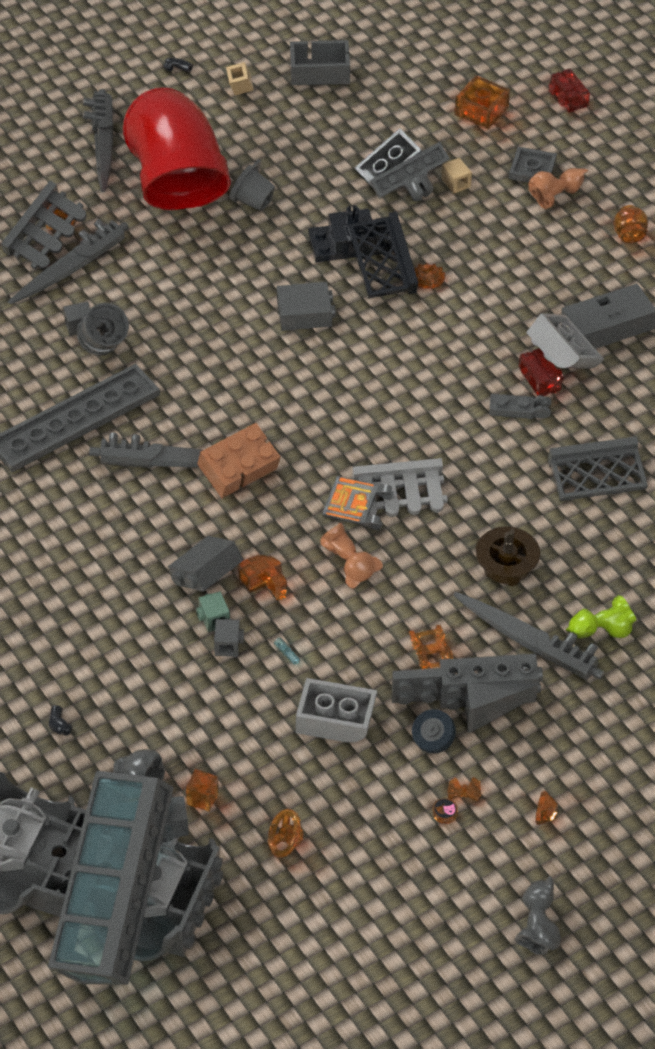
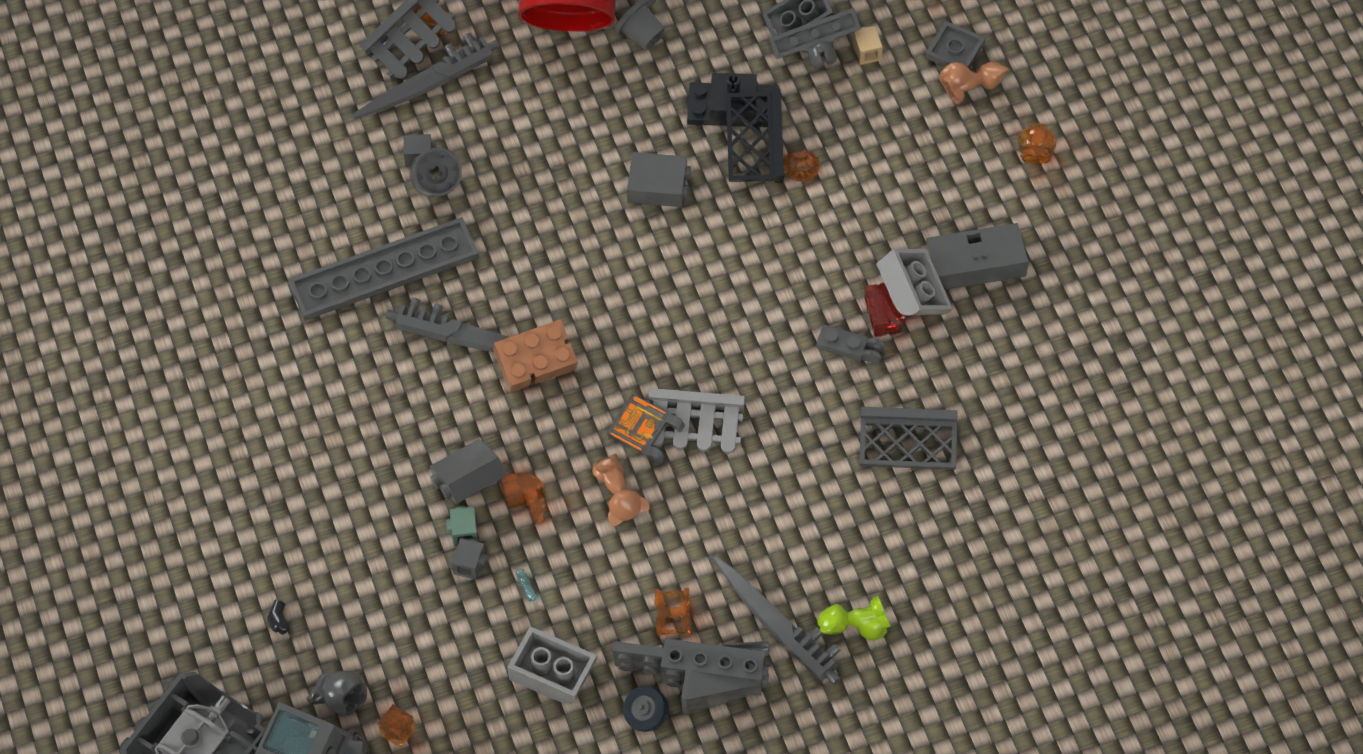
camera: 15 degrees right, 10 degrees up
dark brown piece [476,527,540,586] -> none

